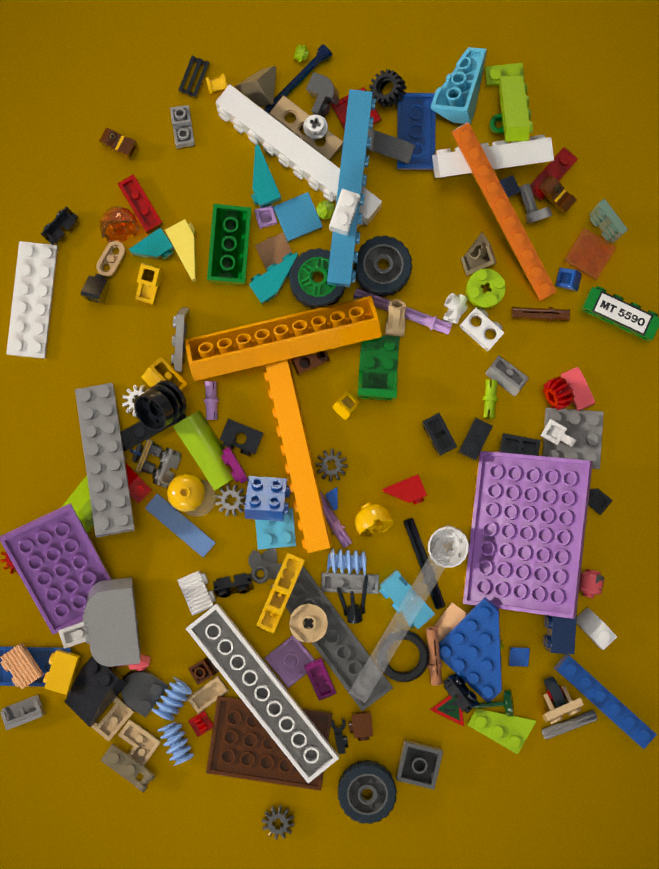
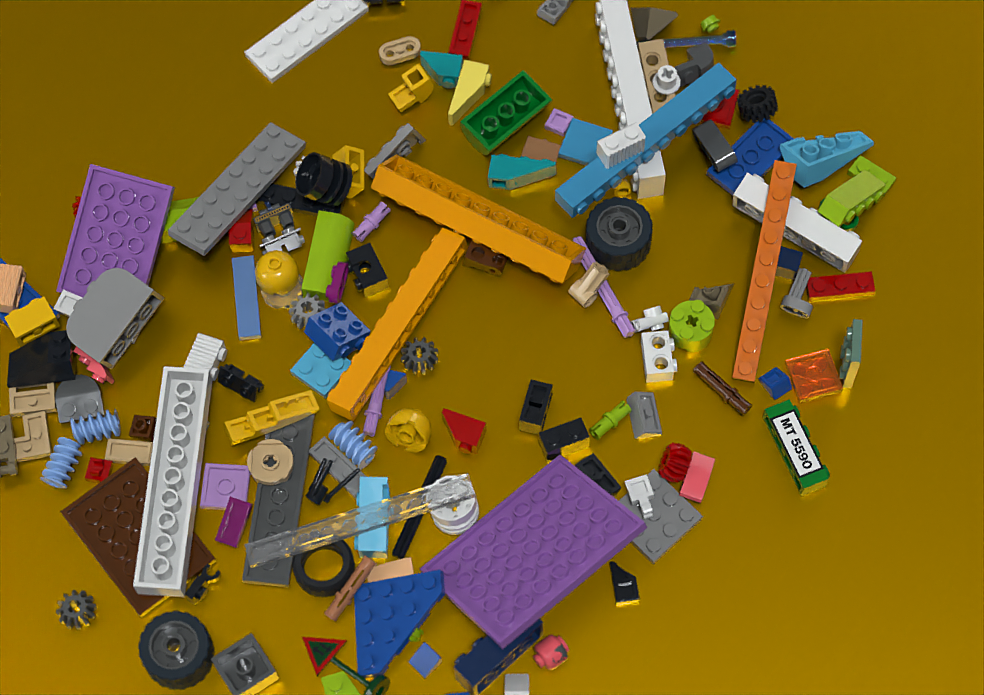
camera: 45 degrees right, 20 degrees down
slope [80,274,110,304] -> none
clear orange cylinder [100,206,139,242] -> none
dark grey plate [248,548,282,584] -> none
teal slope [251,144,281,208] -> none
wheel [289,248,346,309] -> none
yellow slope [332,391,361,420] -> none
reddish brown brick [348,711,373,741] -> none
green bracket [357,335,400,401] -> none
black hinge [443,674,480,714] -> none
reddish brown leg [539,175,577,212] -> none

